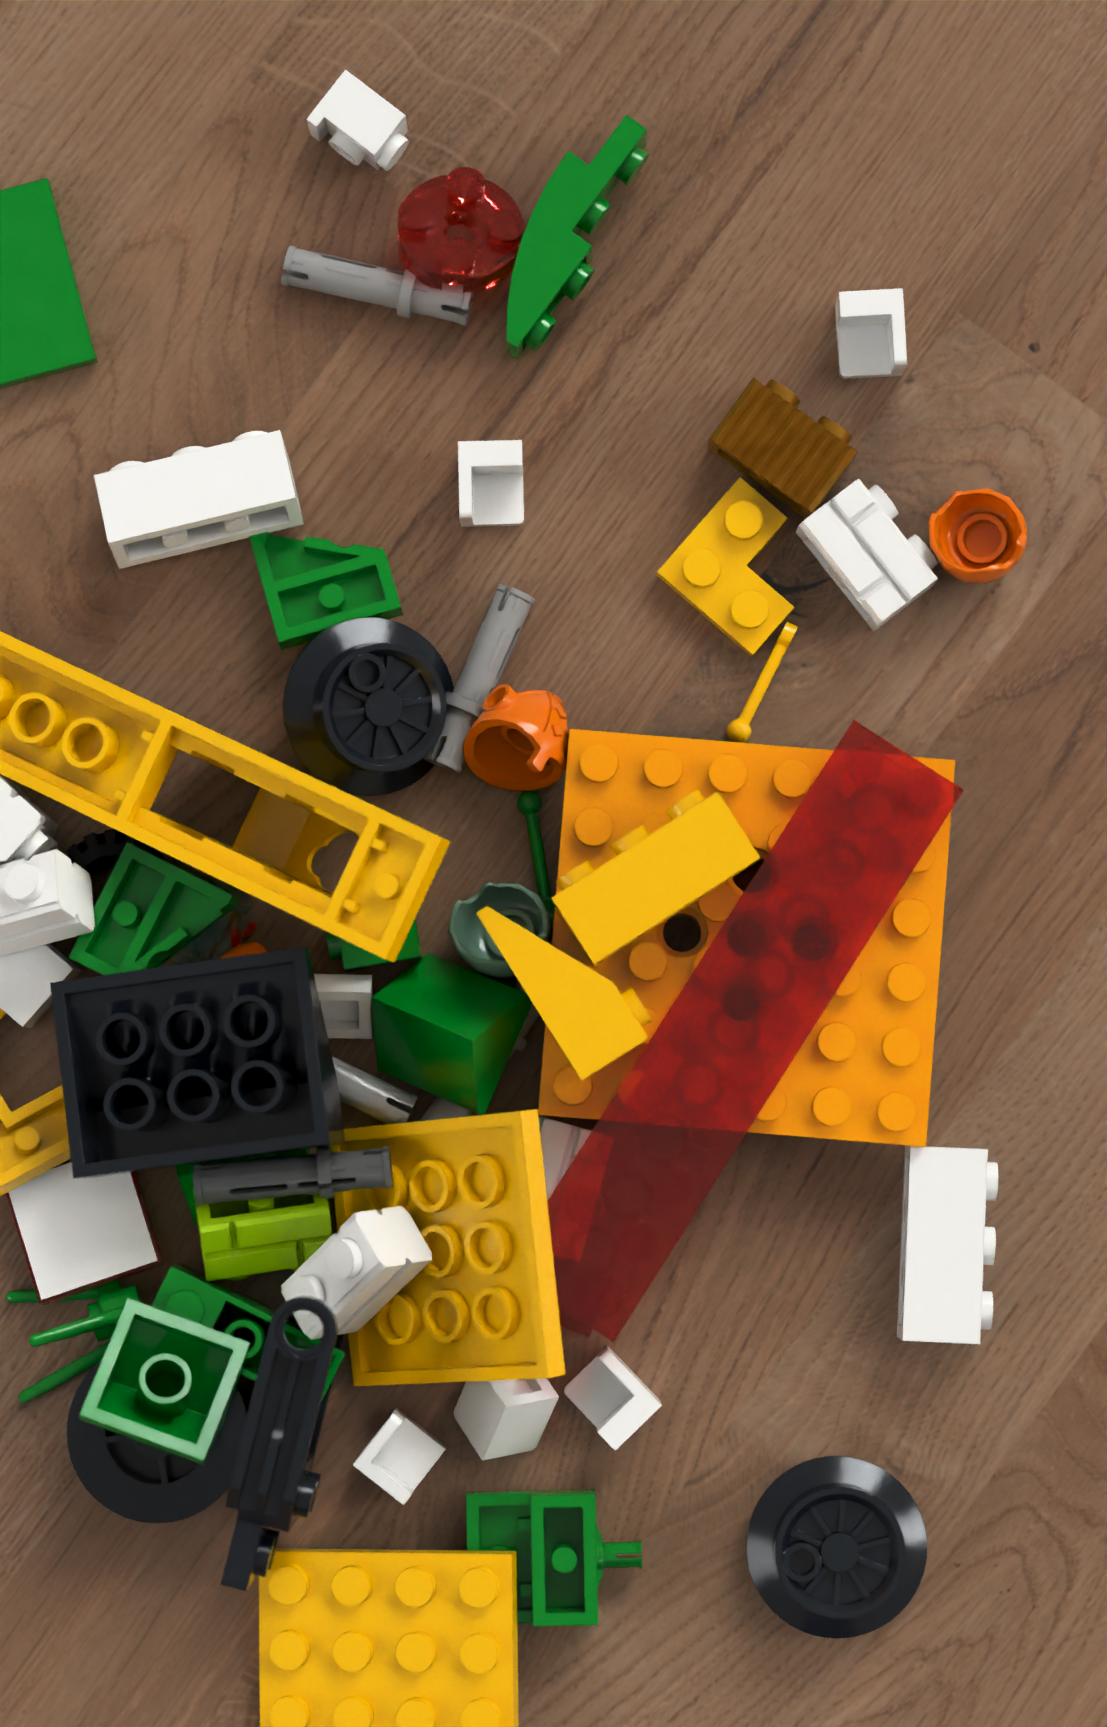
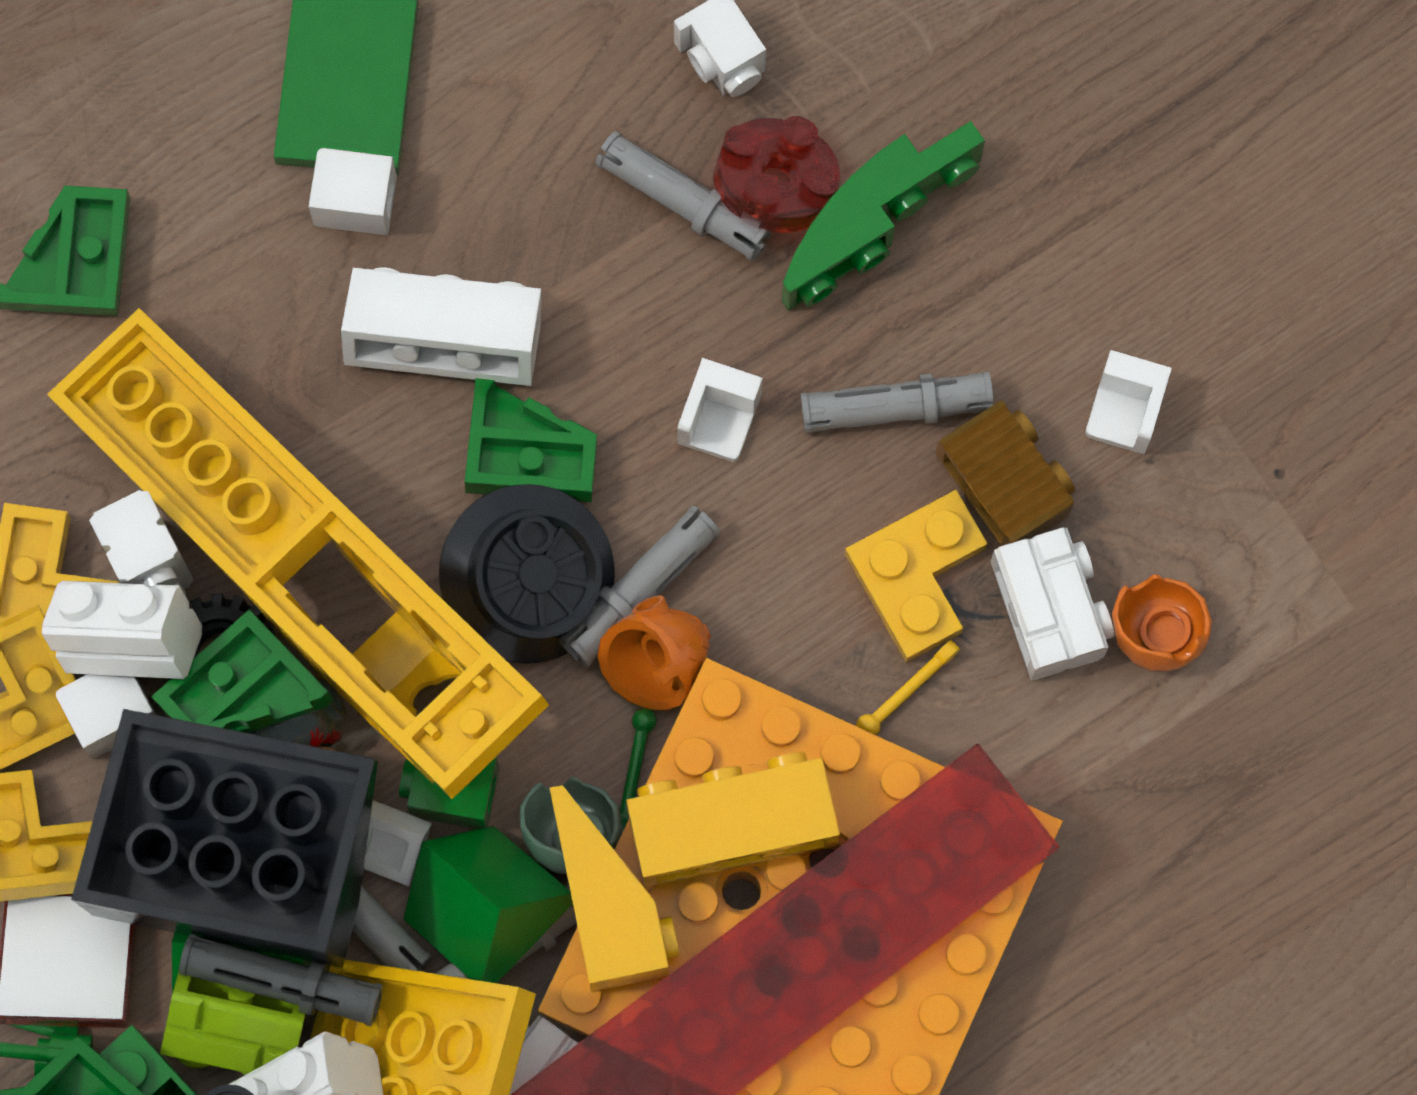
camera: 15 degrees right, 10 degrees down
none -> white panel [308,148,397,236]
none -> light grey pin [801,371,994,434]

